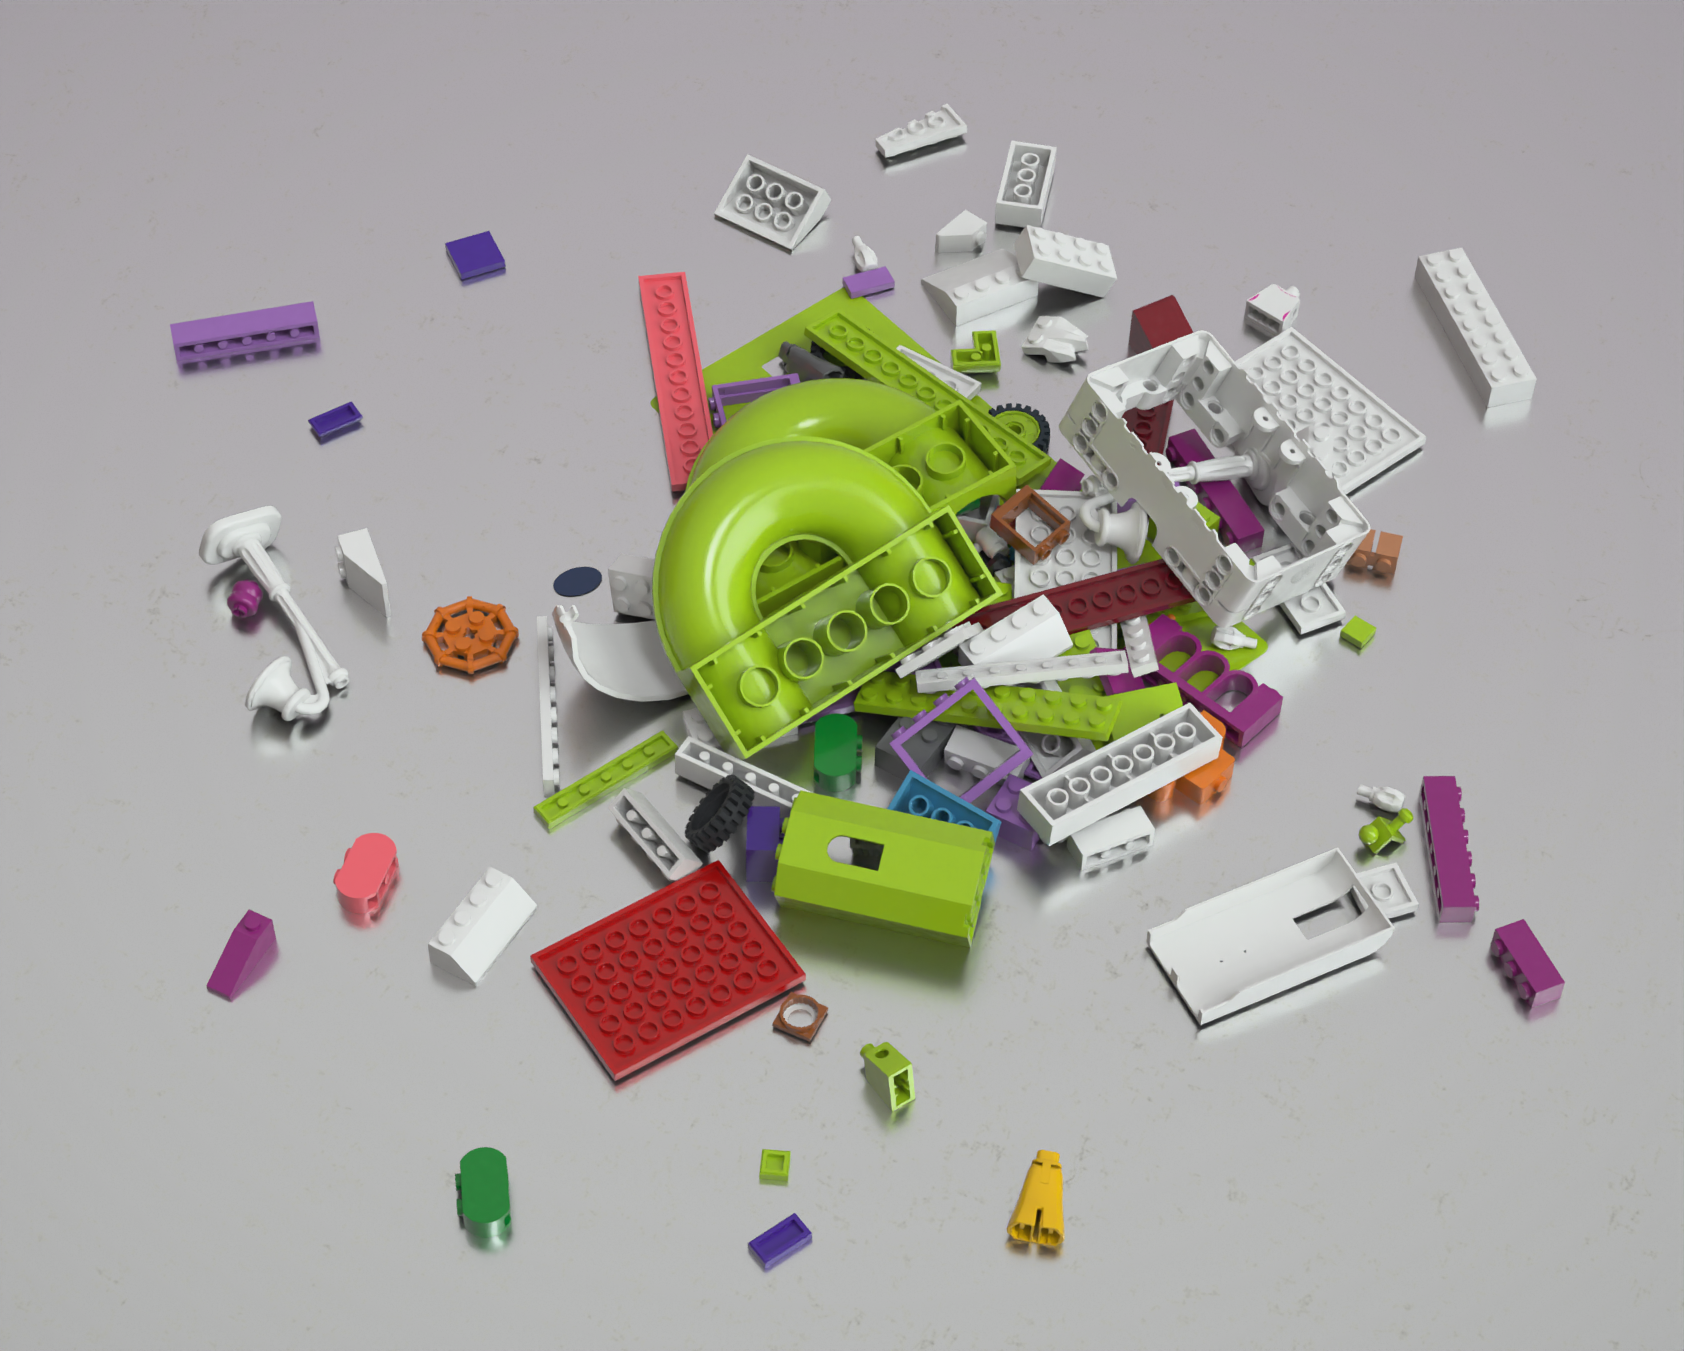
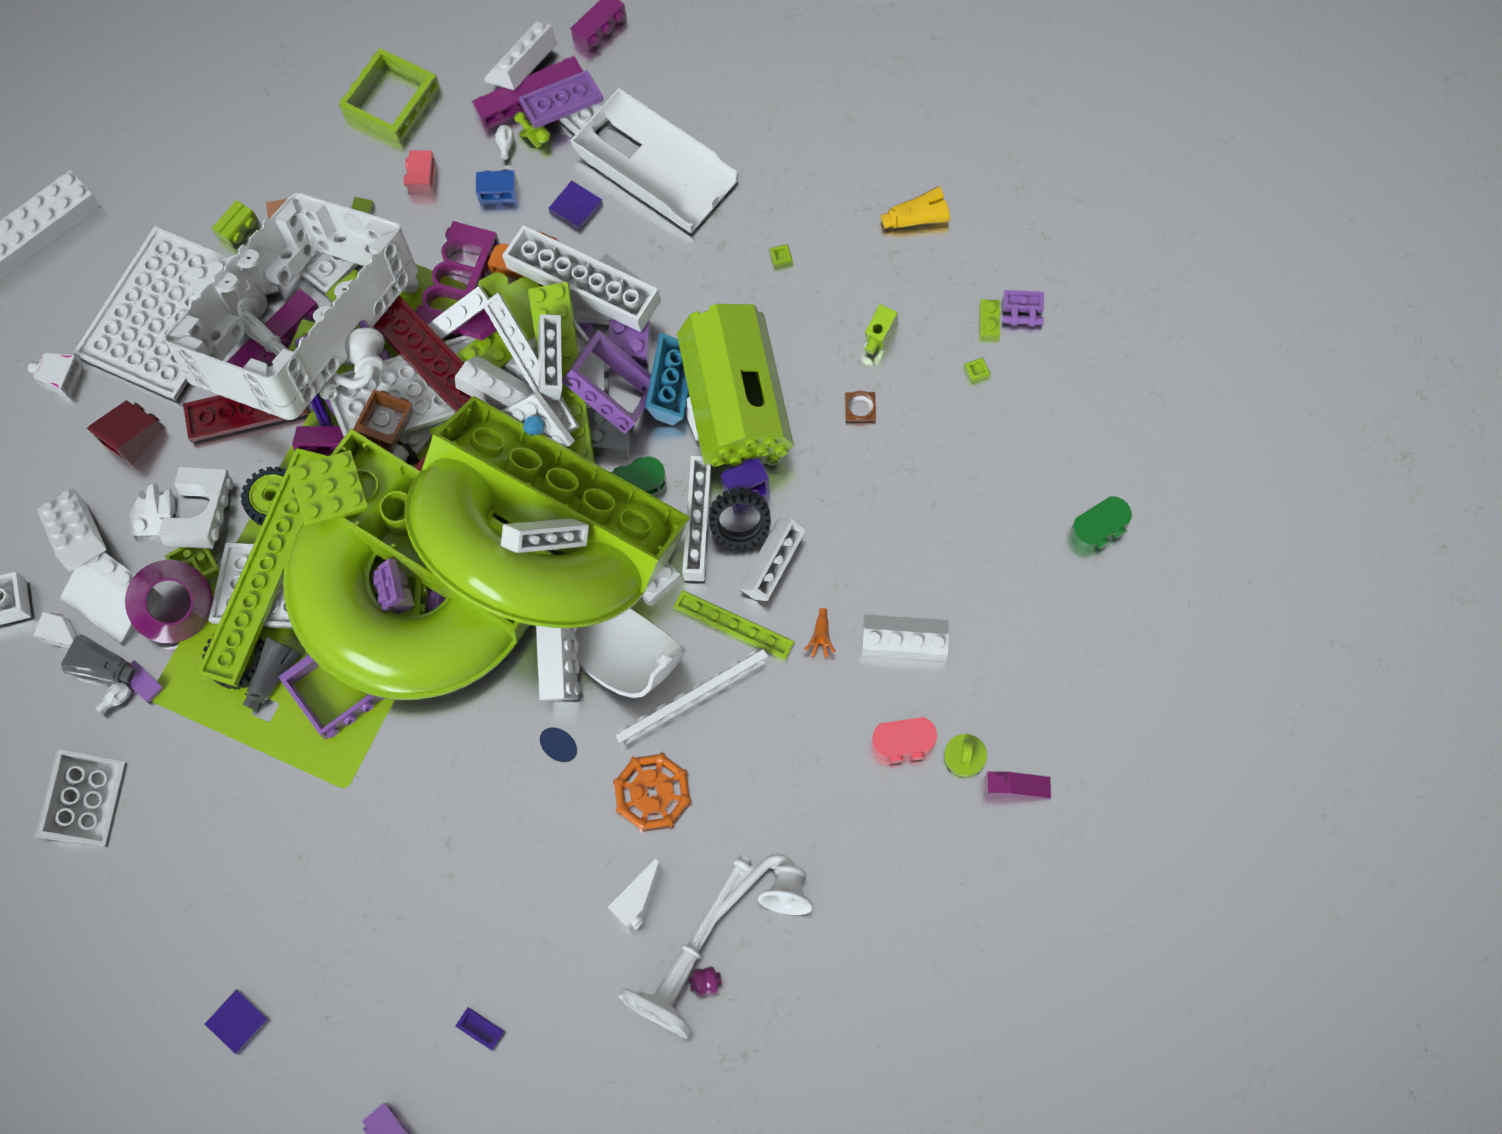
camera: 110 degrees left, 20 degrees up
red plate [530,860,806,1081] -> none
coral plate [638,272,713,492] -> none
dark purple tile [748,1213,812,1269] -> none
none -> dark grey piece [61,634,137,683]
none -> magenta cone [125,560,213,643]
none -> white arch [158,467,233,549]
none -> lime brick [211,200,258,247]
none -> lime plate [288,450,369,529]
none -> lime window [339,48,440,143]
none -> coral brick [404,150,436,194]
none -> blue brick [476,169,517,202]
none -> white slope [484,21,557,90]
none -> white brick [501,518,589,553]
none -> medium lavender plate [518,70,604,129]
none -> dark azure plate [523,415,545,436]
none -> white brick [538,314,562,401]
none -> dark purple tile [549,180,603,231]
none -> lime tile [769,244,793,268]
none -> orange piece [804,608,836,658]
none -> lime tile [944,734,987,777]
none -> lime plate [979,299,1000,339]
none -> medium lavender plate [1003,290,1044,327]

